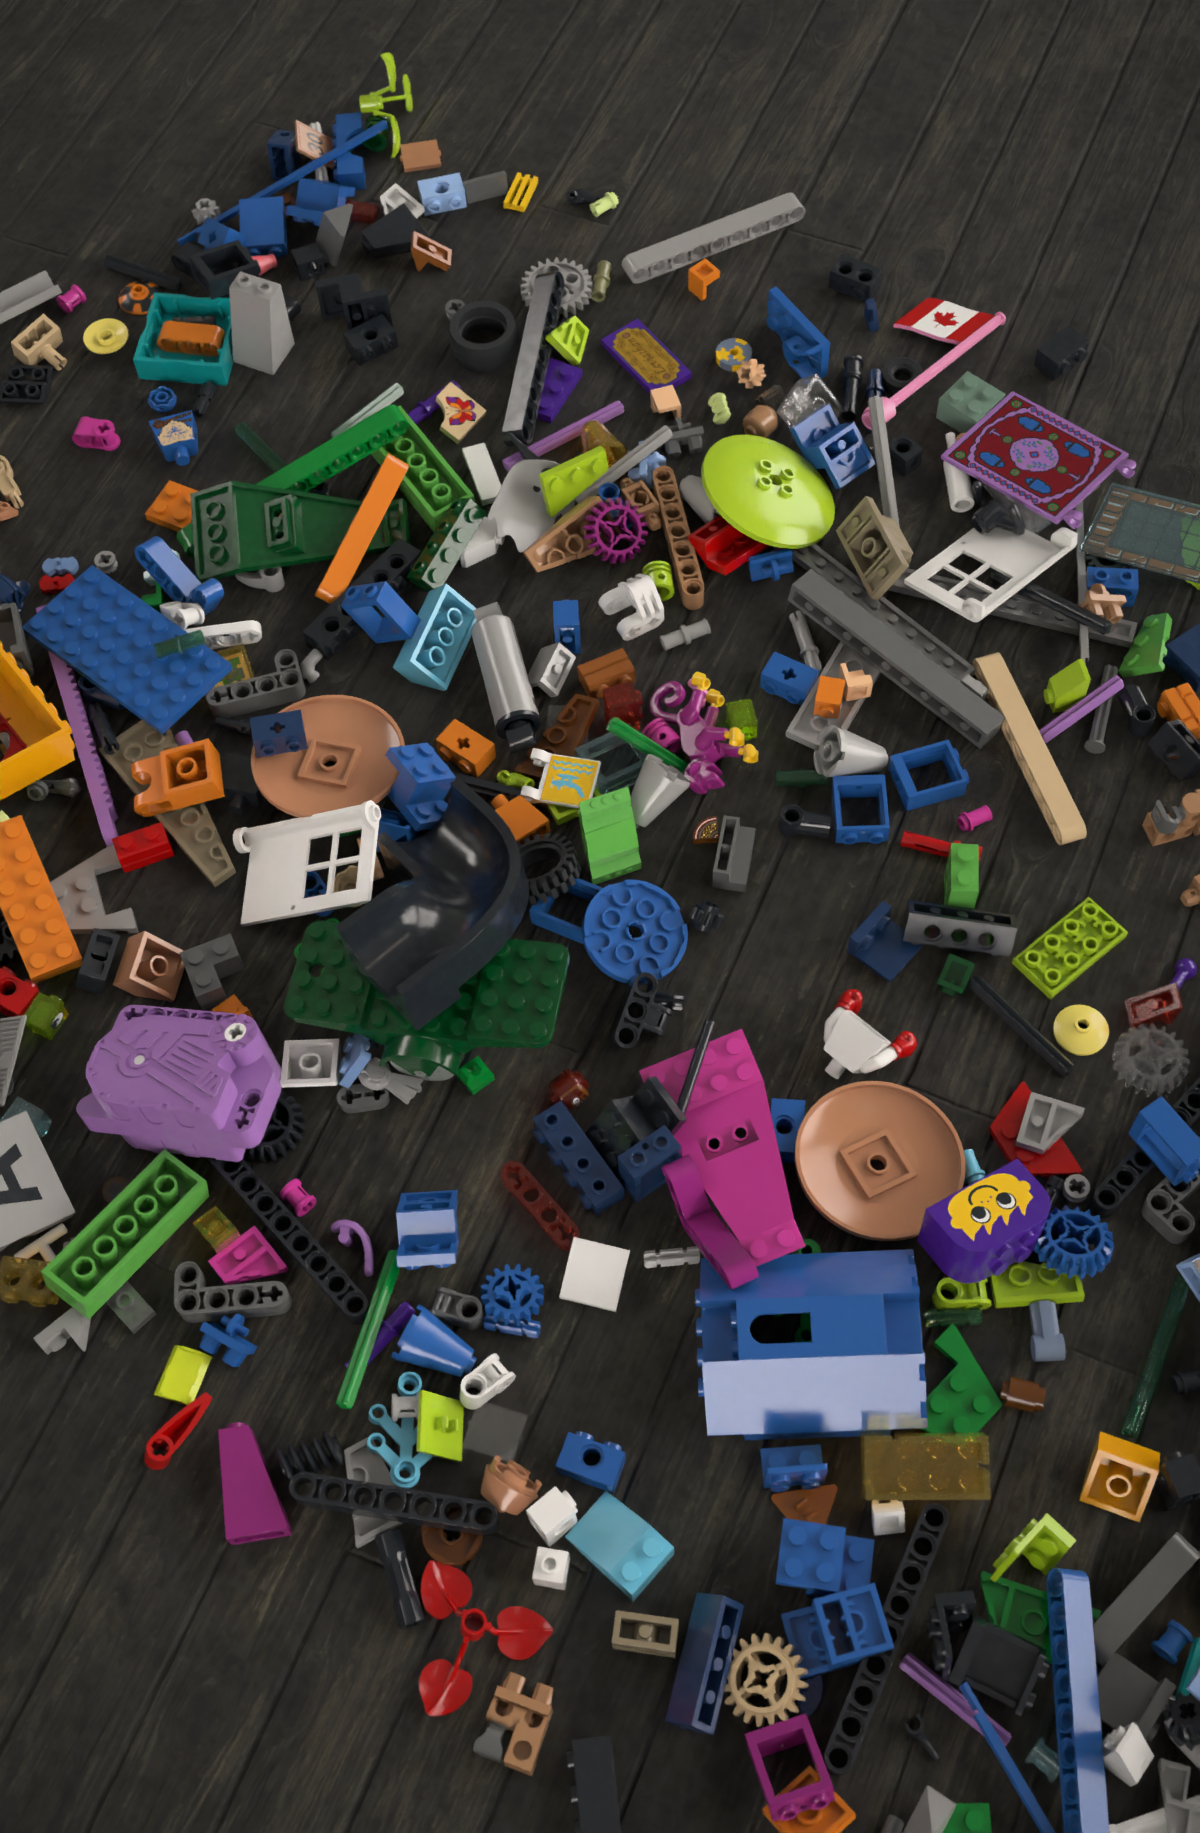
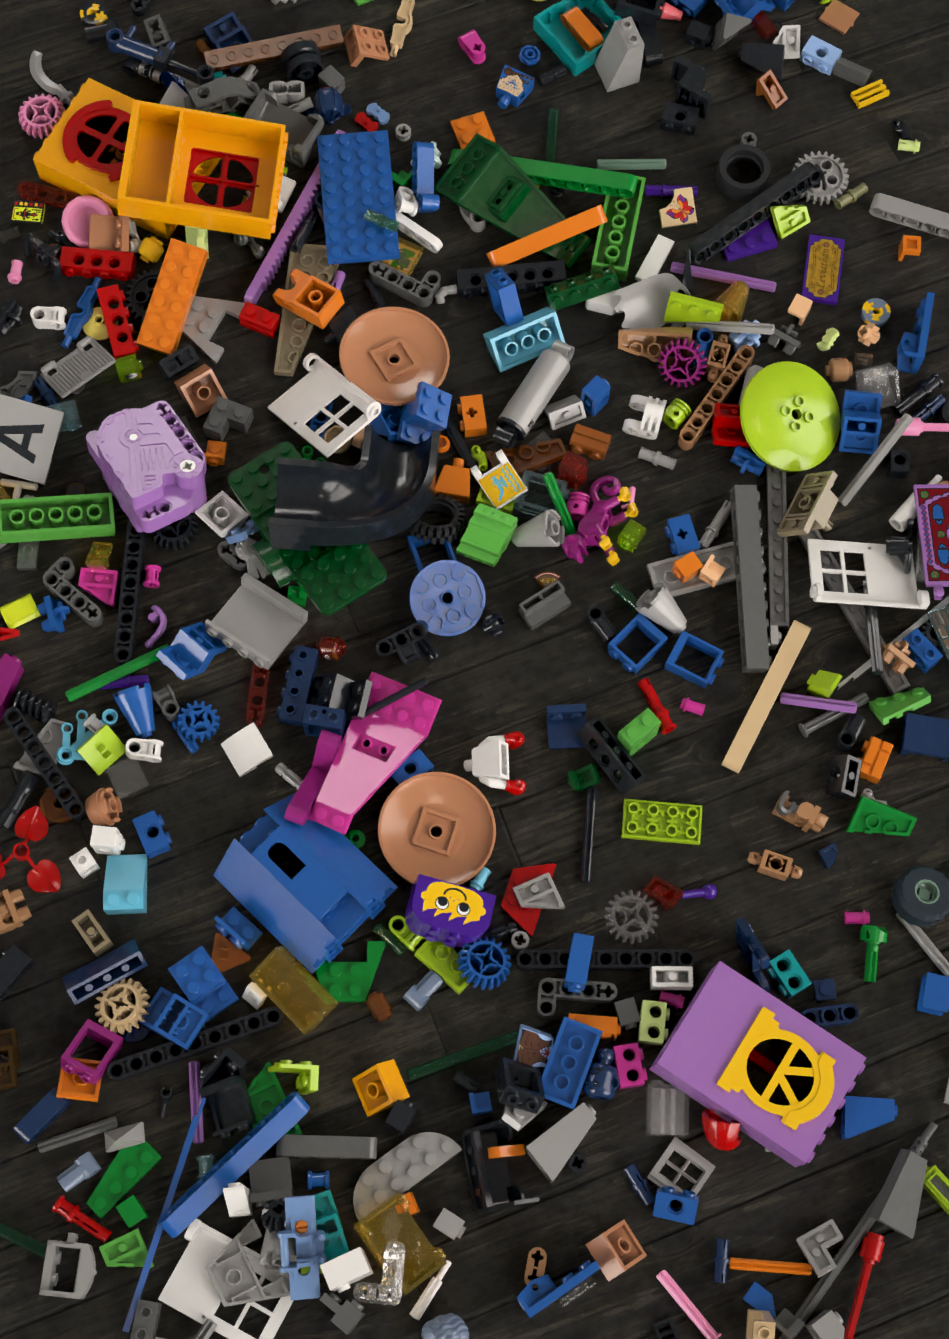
camera: 40 degrees right, 10 degrees up
dark blue brick [250,709,308,758] -> none
light yellow dish [1053,1005,1109,1056] -> none
none -> light grey panel [205,572,308,670]

